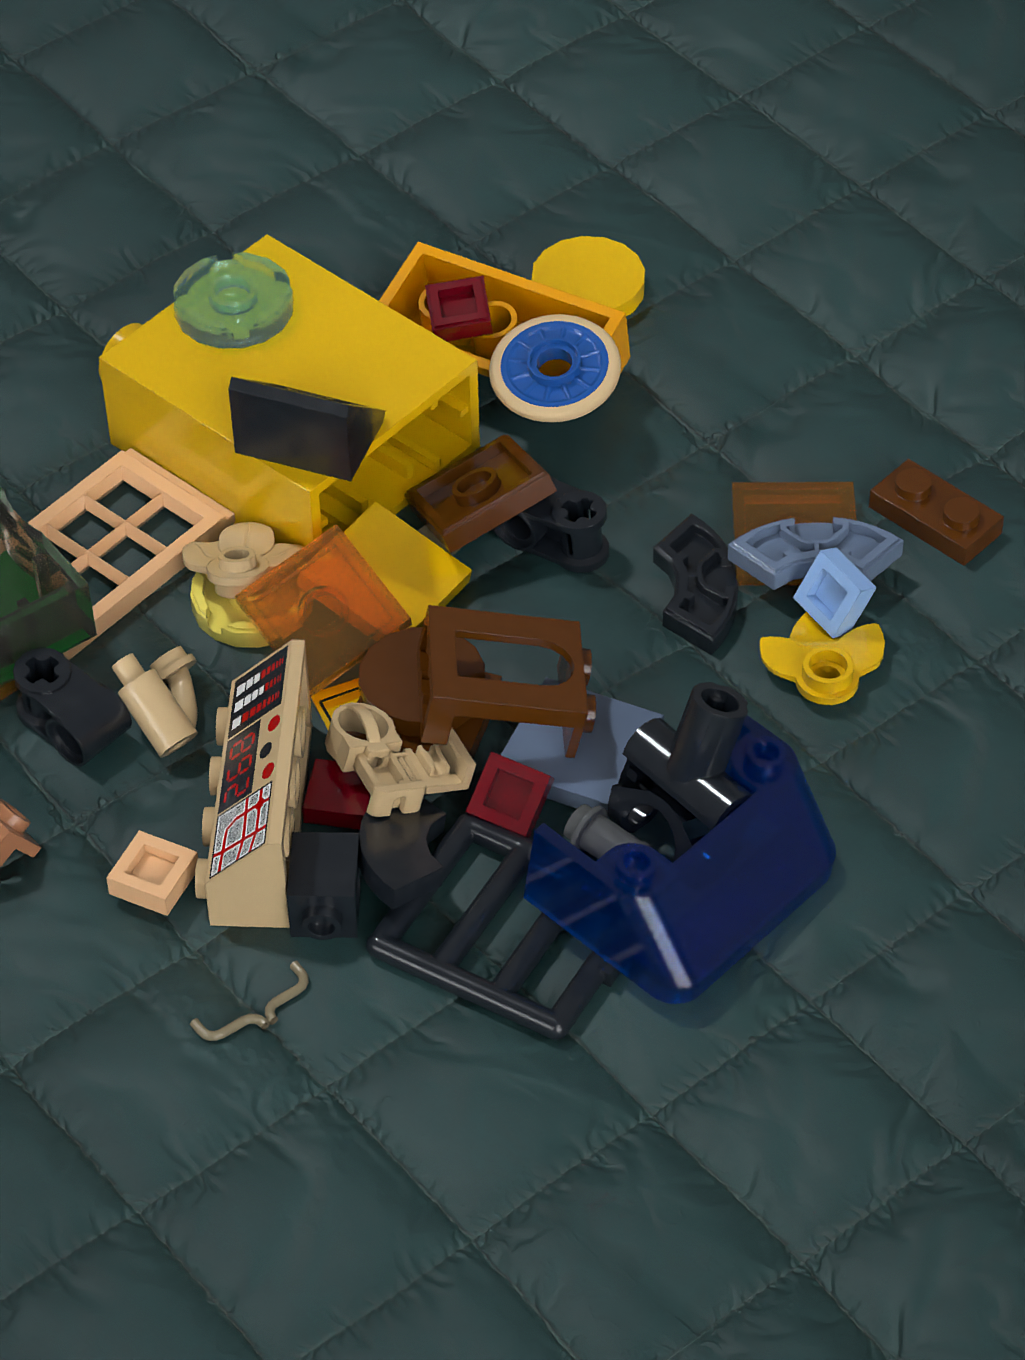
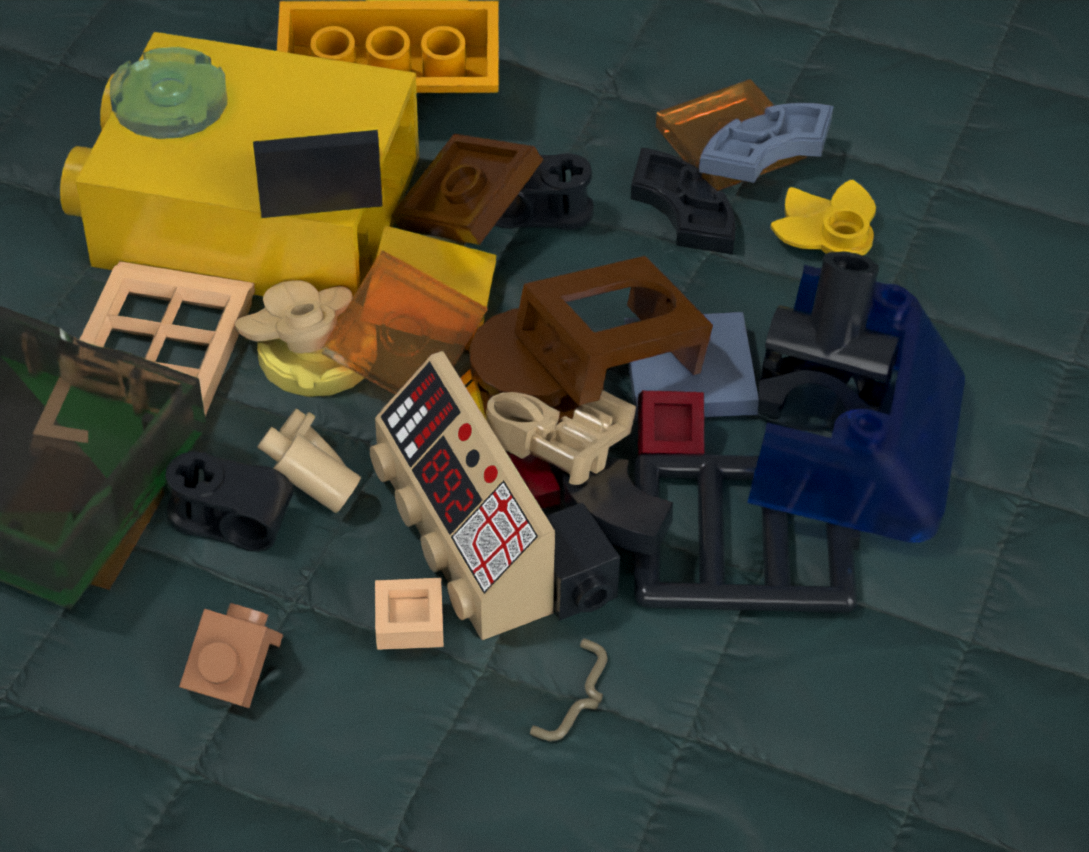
camera: 30 degrees left, 0 degrees up
dark red tile [425,275,493,342] -> none
blue wheel [489,314,621,422] -> none
dark grey pin [564,804,651,880] -> none
light blue plate [793,547,877,638] -> none
reddish brown plate [869,458,1004,566] -> none

